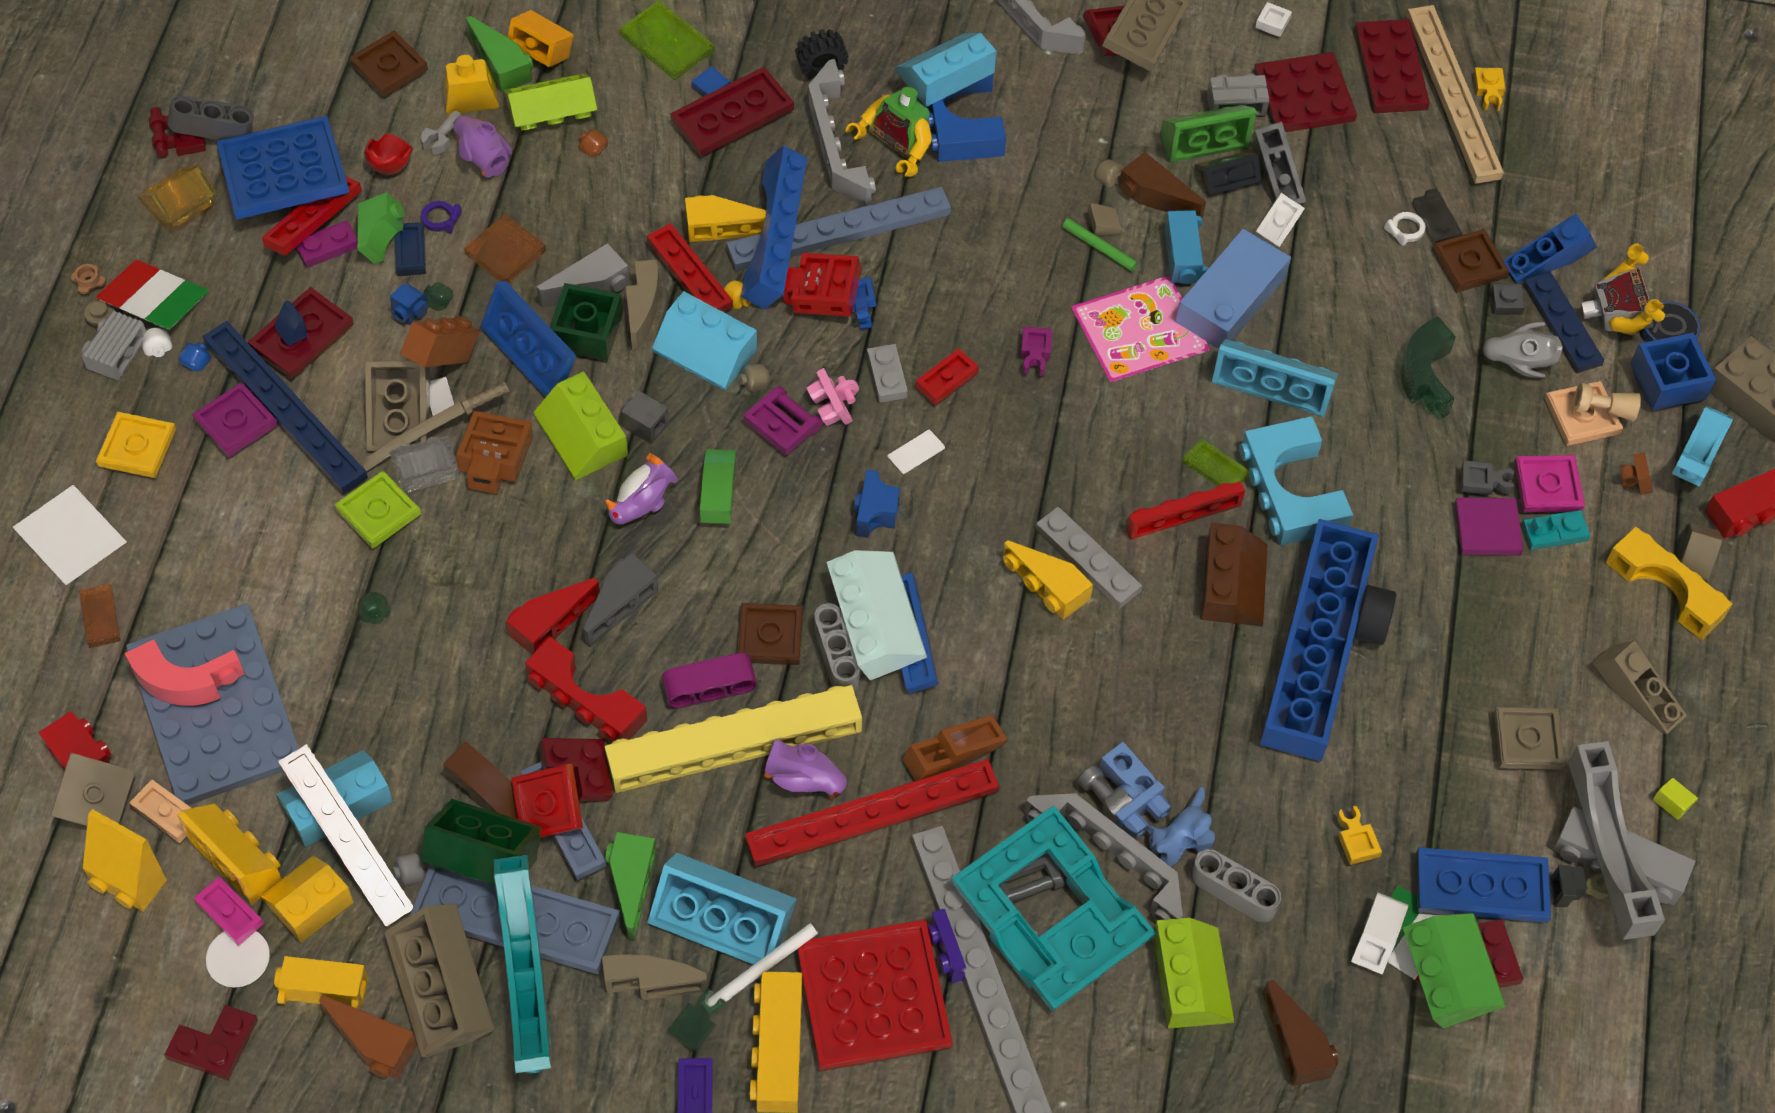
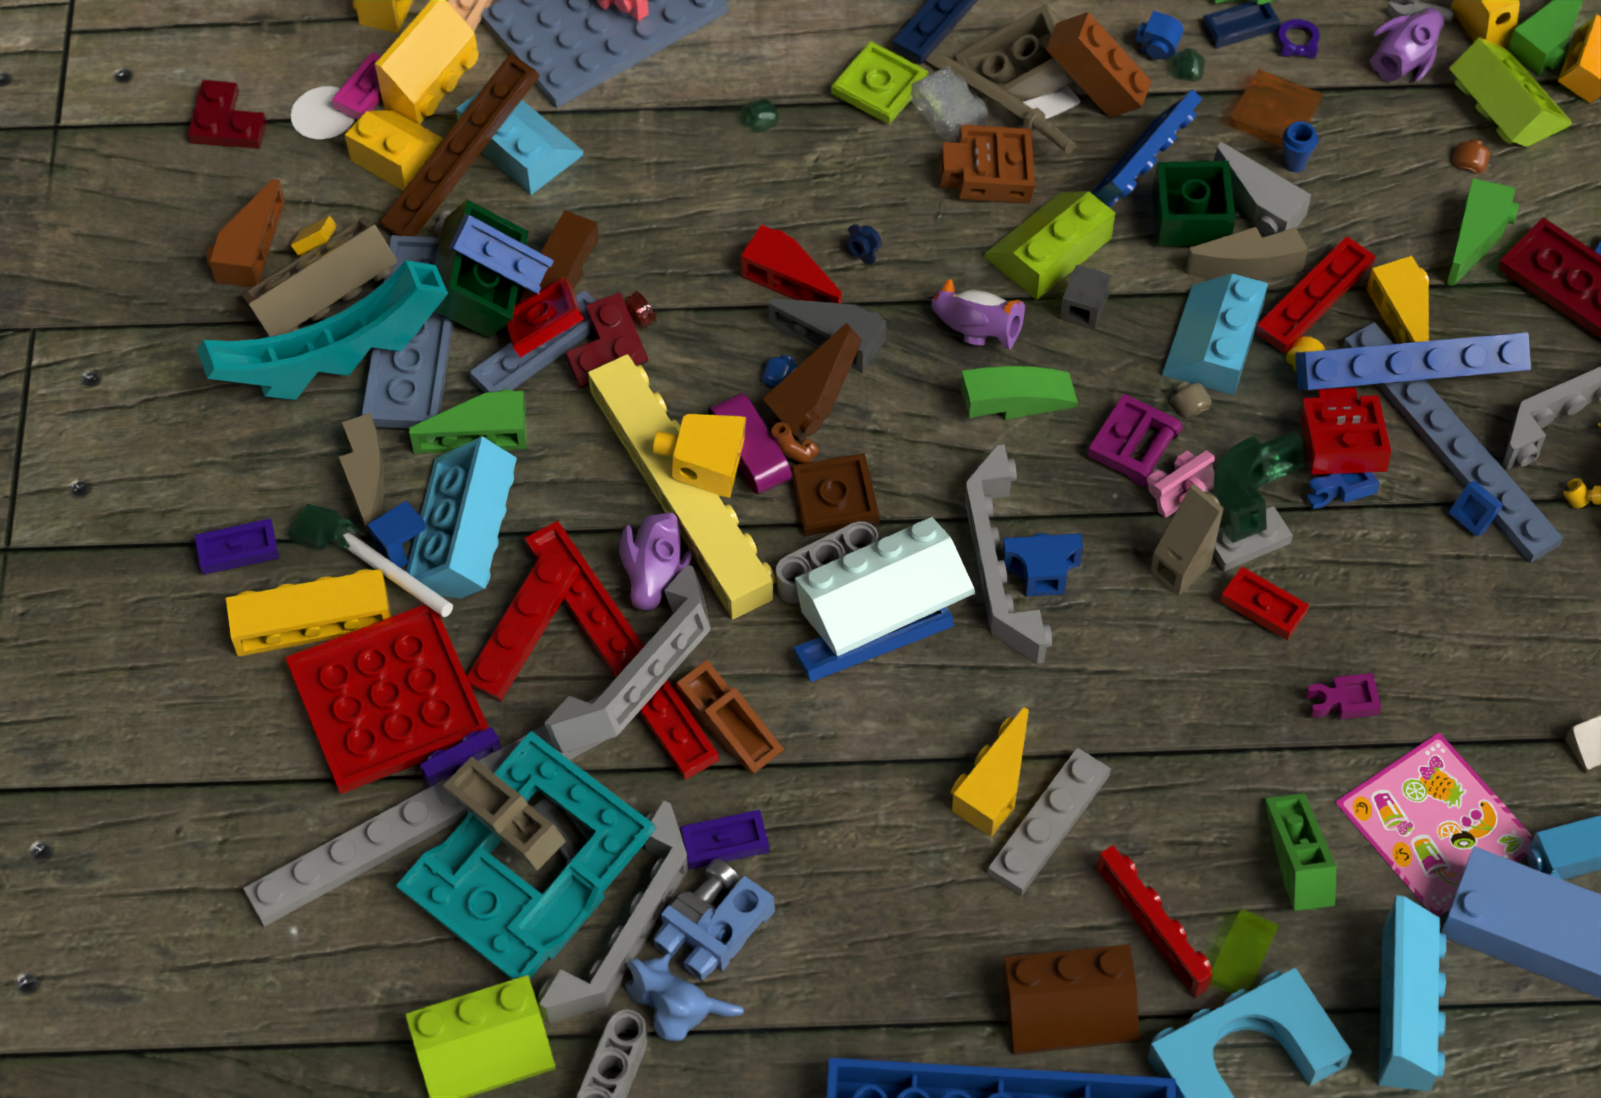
camera: 80 degrees right, 0 degrees up
yellow brick [274,956,369,1010] -> none
red arch [525,637,648,743] -> none
white sticker [888,430,945,474] -> none
bright green bar [1063,218,1138,271] -> none
none -> yellow tile [291,215,337,255]
none -> blue panel [367,501,426,568]
none -> dark tan slope [443,757,566,871]
none -> hinge [449,215,554,294]
none -> red plate [467,549,581,702]
none -> light grey slope [544,565,711,753]
none -> clear red tile [625,291,657,328]
none -> yellow torso [653,414,746,498]
none -> dark purple plate [680,810,769,869]
none -> blue piece [761,355,798,388]
none -> reddish brown slope [763,323,862,441]
none -> dark orange arm [771,422,819,464]
none -> dark blue plate [845,224,881,264]
none -> light grey slope [964,444,1052,663]
none -> dark tan slope [1150,484,1223,596]
none -> clear green arch [1214,431,1304,543]
none -> bright green slope [1265,793,1337,911]
none -> blue cone [1282,121,1318,172]
none -> bright green slope [1447,178,1519,286]
none -> blue plate [1448,481,1504,537]

